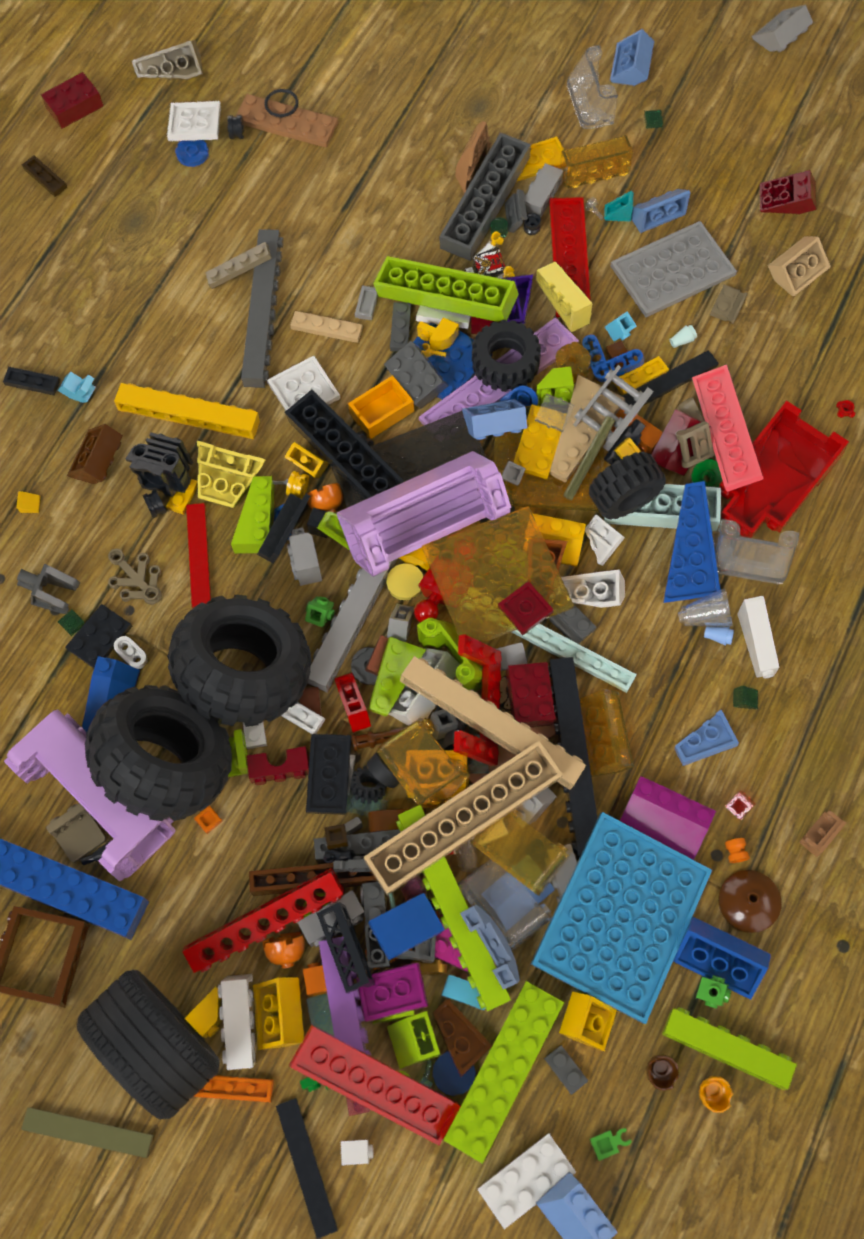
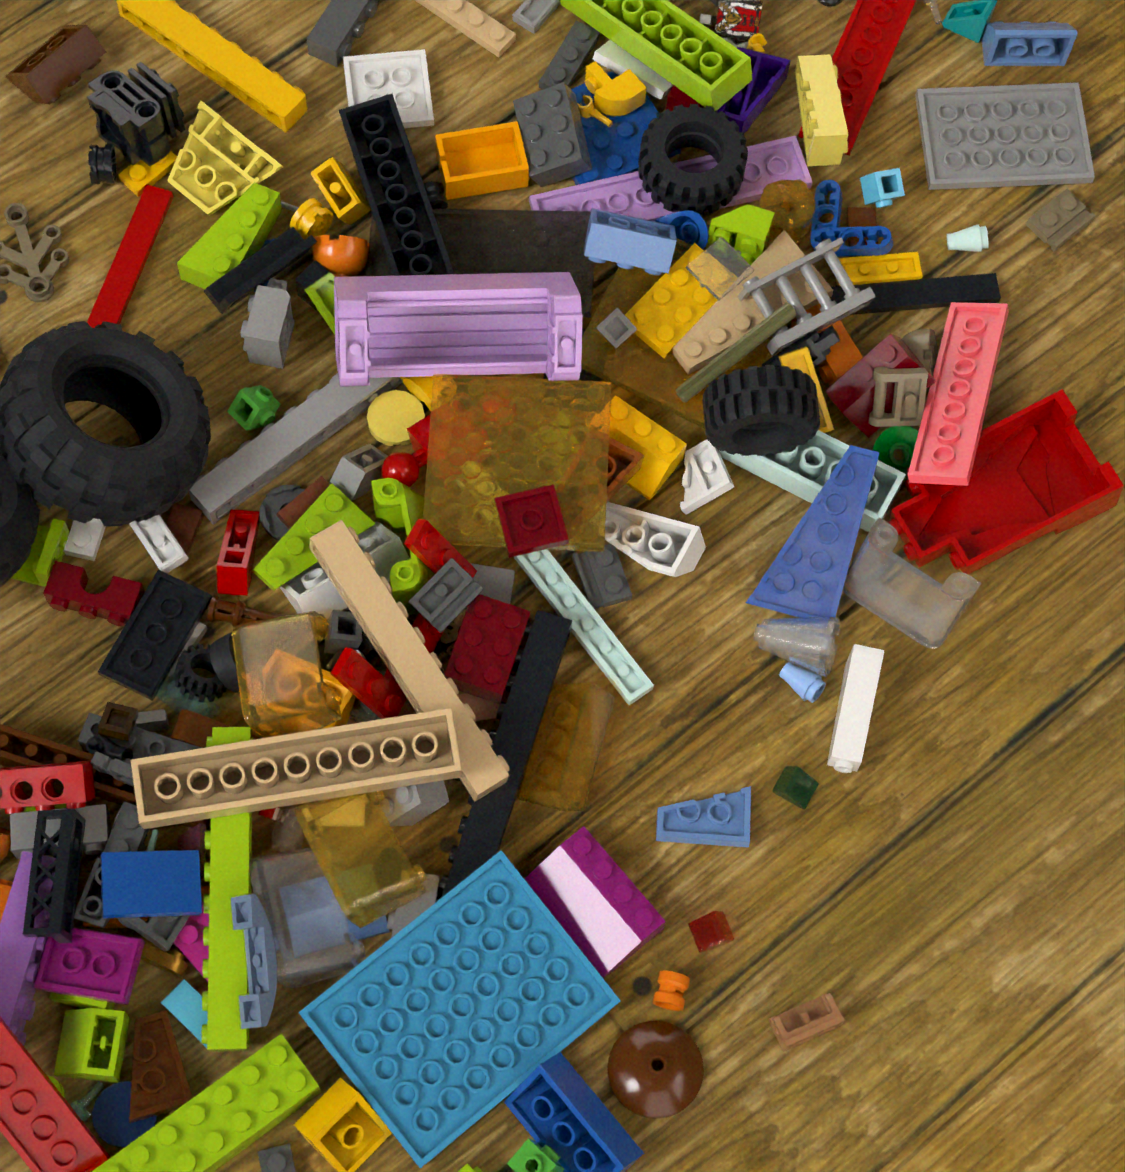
camera: 15 degrees right, 0 degrees up
none -> dark grey plate [408,558,484,634]

